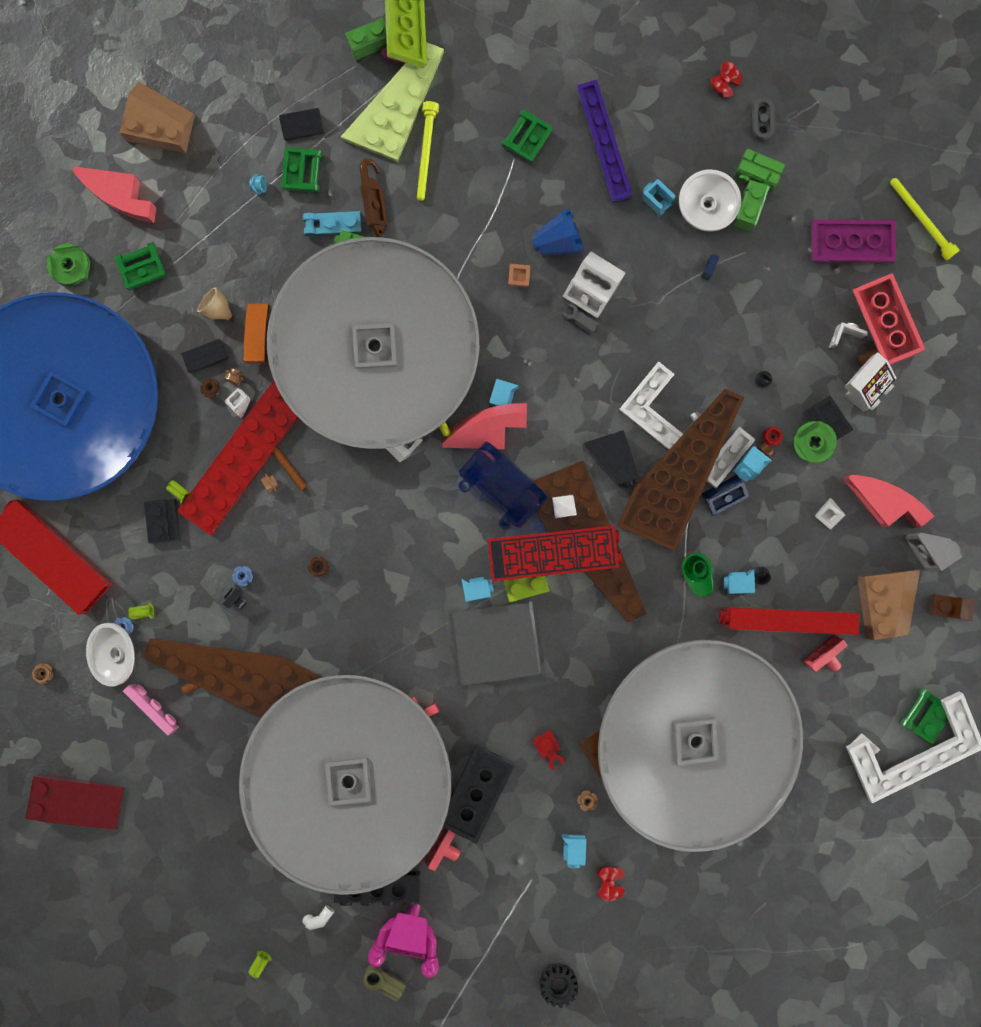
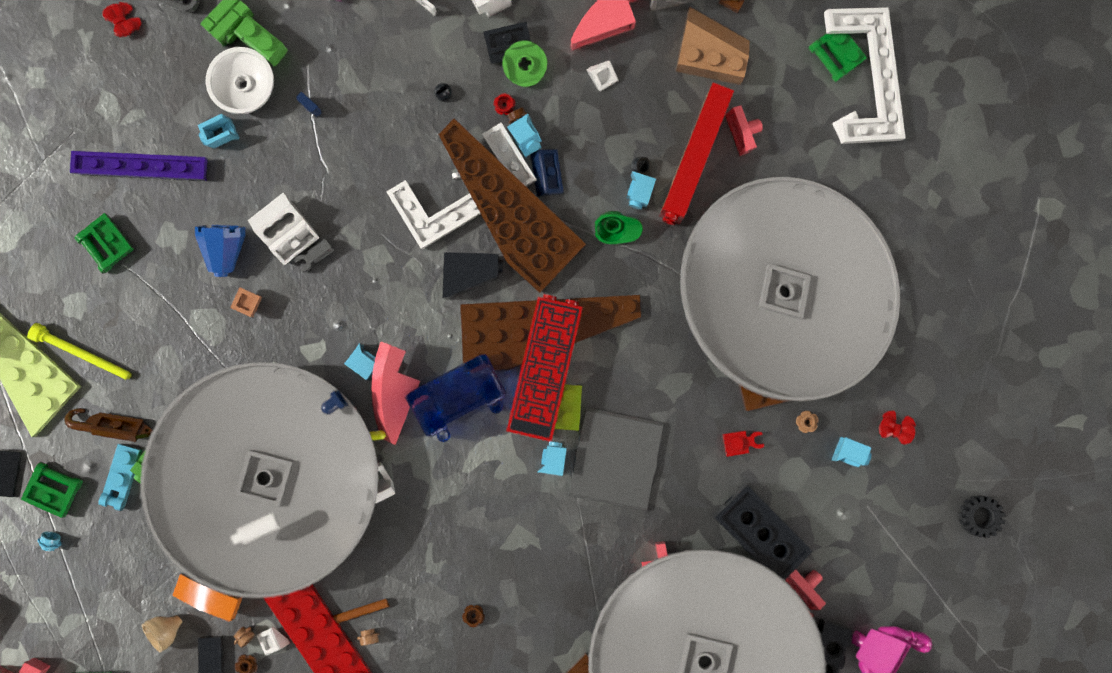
camera: 70 degrees left, 0 degrees up
white slope [552,495,577,518] -> none
none -> white cylinder [231,512,280,545]
none -> dark blue piece [321,390,349,415]

